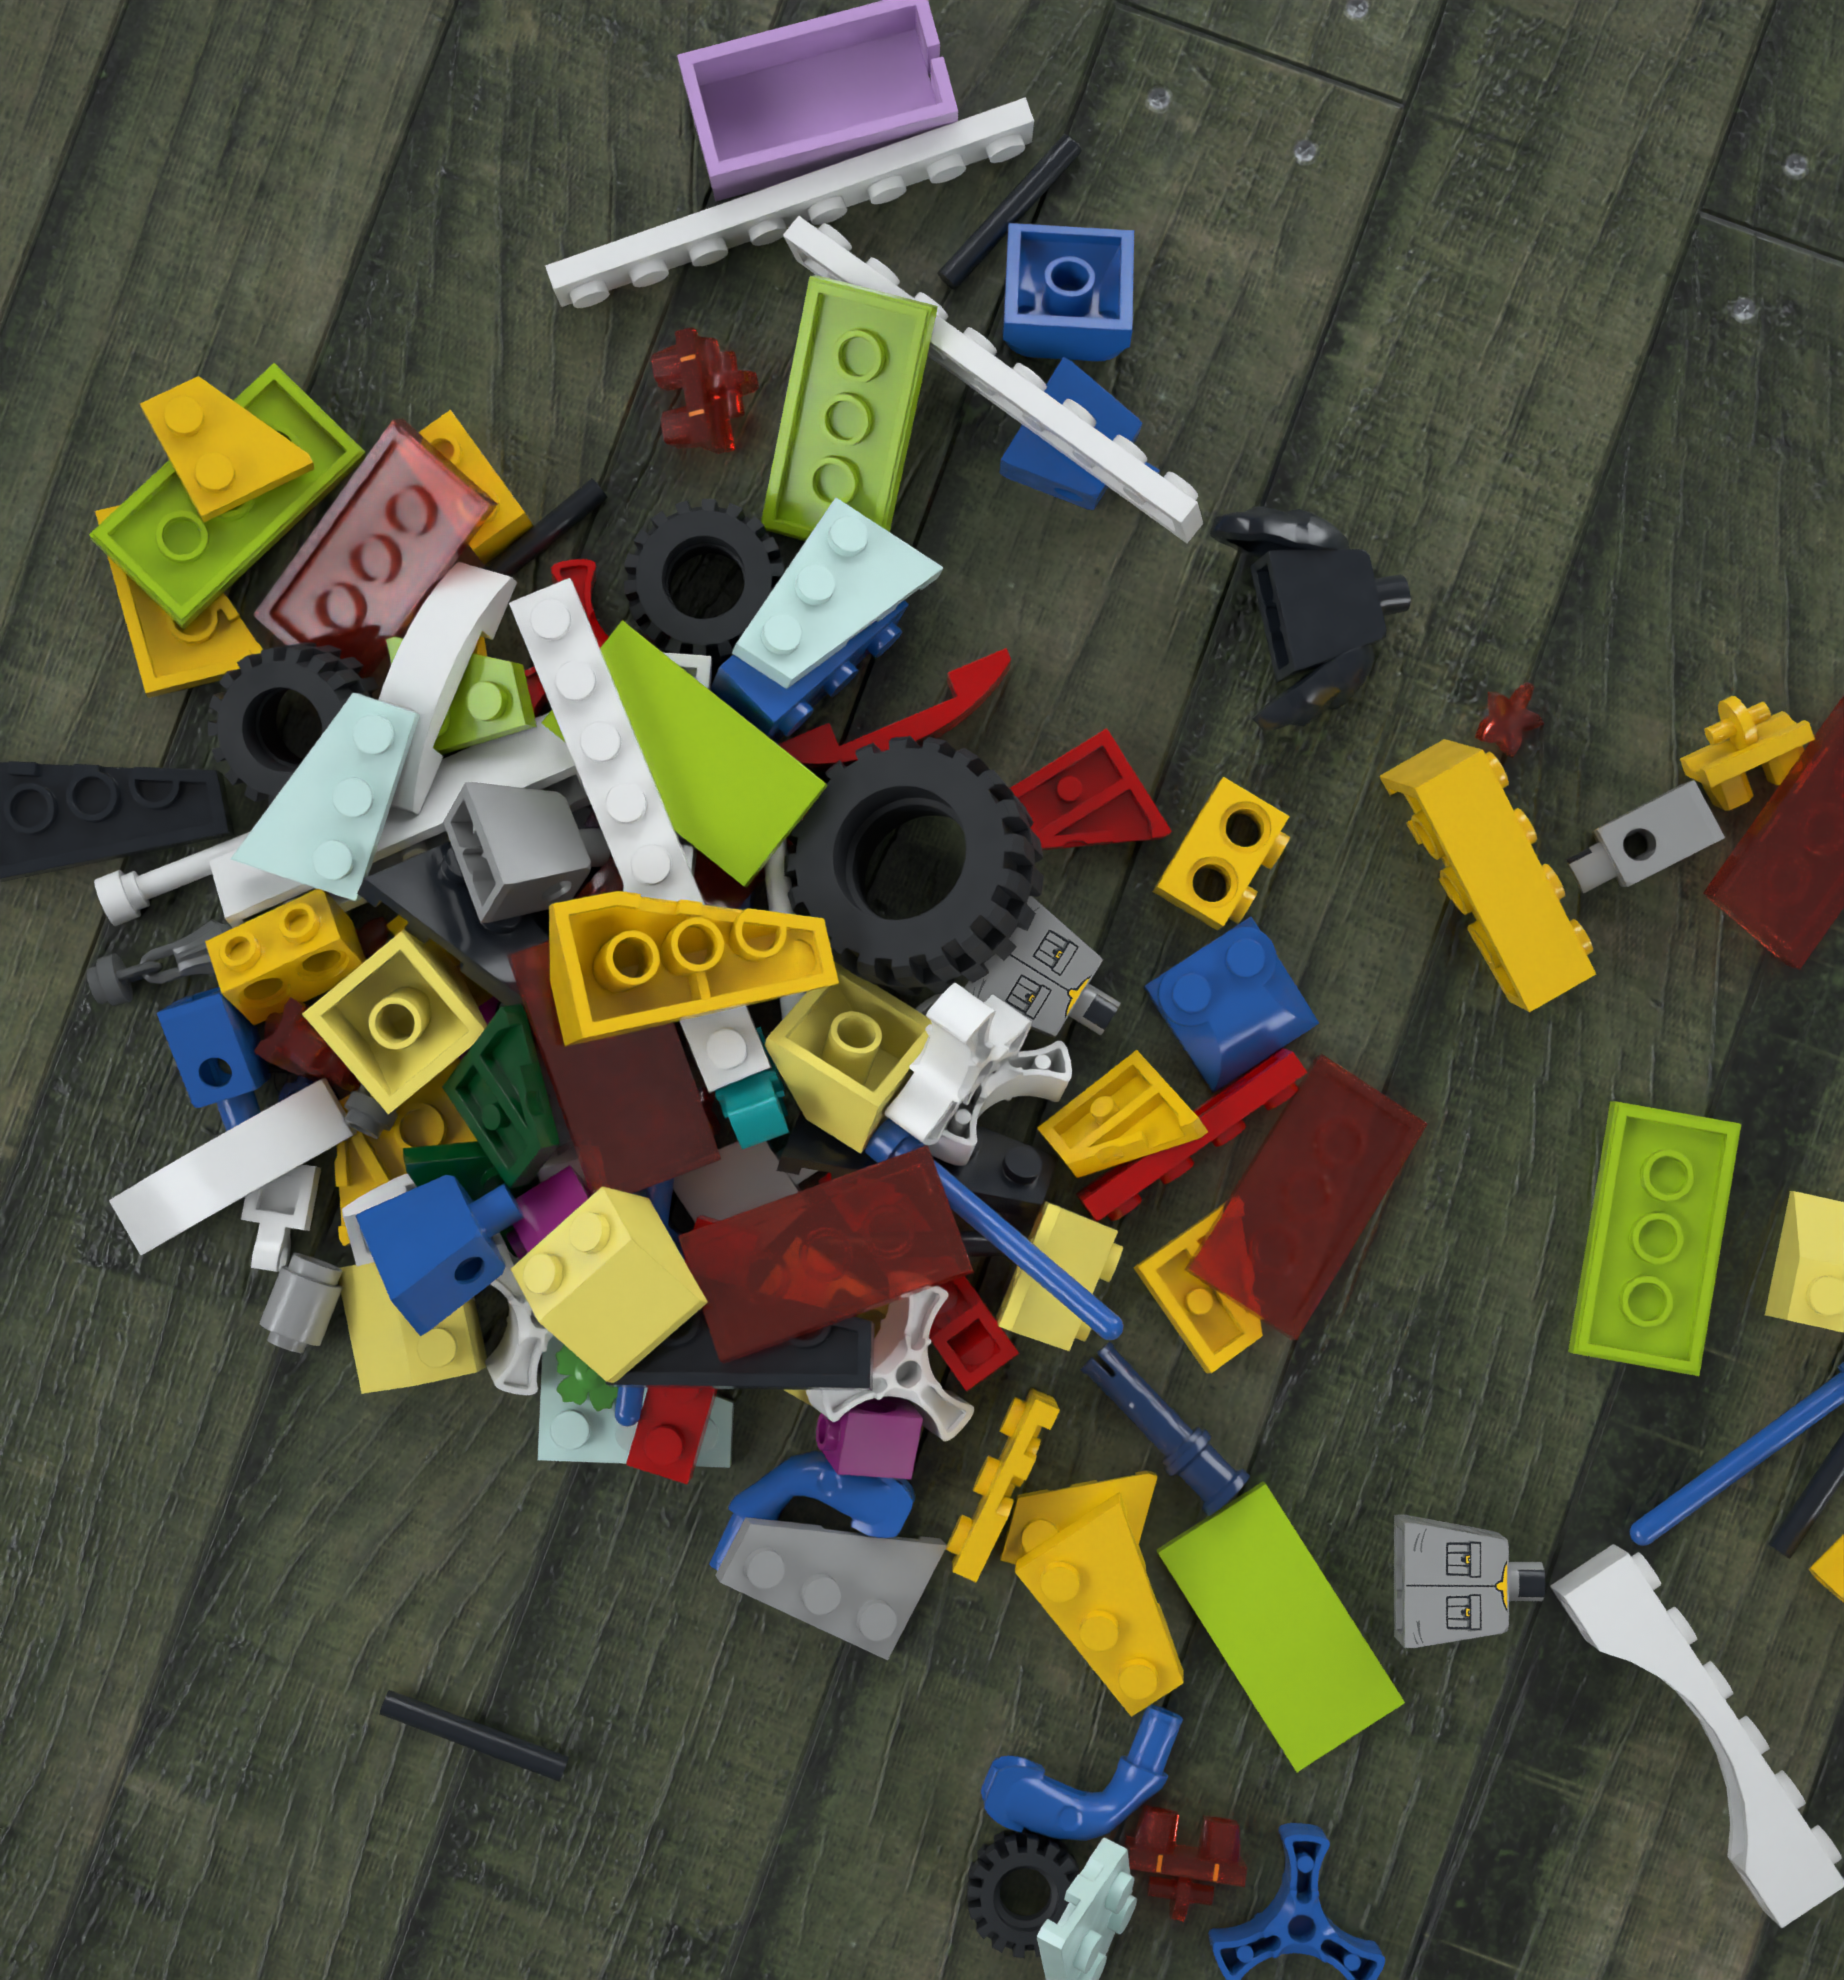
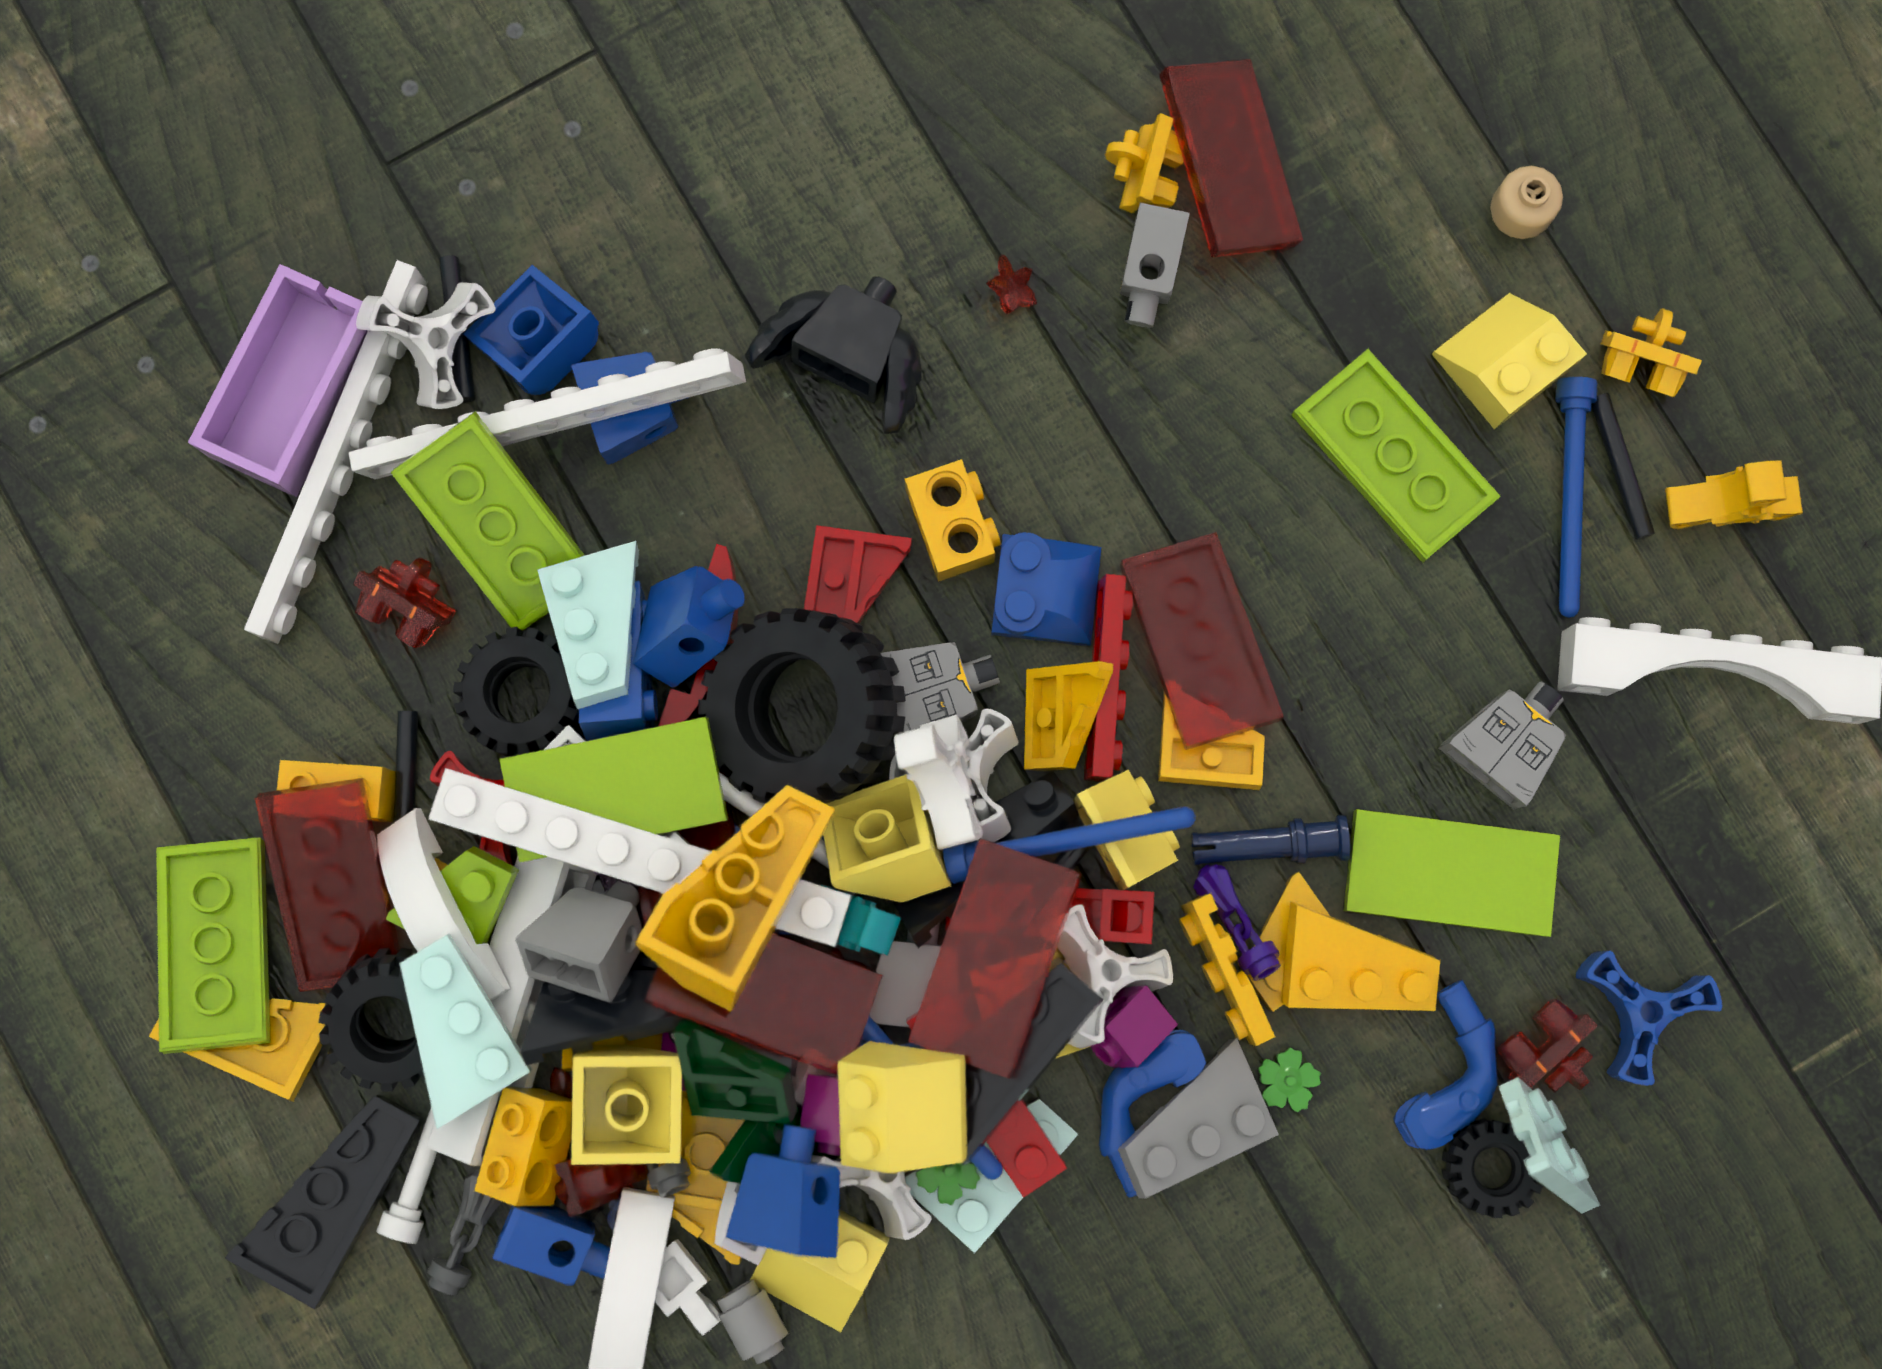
camera: 50 degrees left, 5 degrees down
yellow wing [140,376,314,523] -> none
yellow wedge [1379,739,1596,1012] -> none
none -> white piece [356,282,495,409]
none -> blue torso [633,566,745,688]
none -> dark purple piece [1193,864,1281,981]
none -> bright green plant [1258,1048,1321,1112]

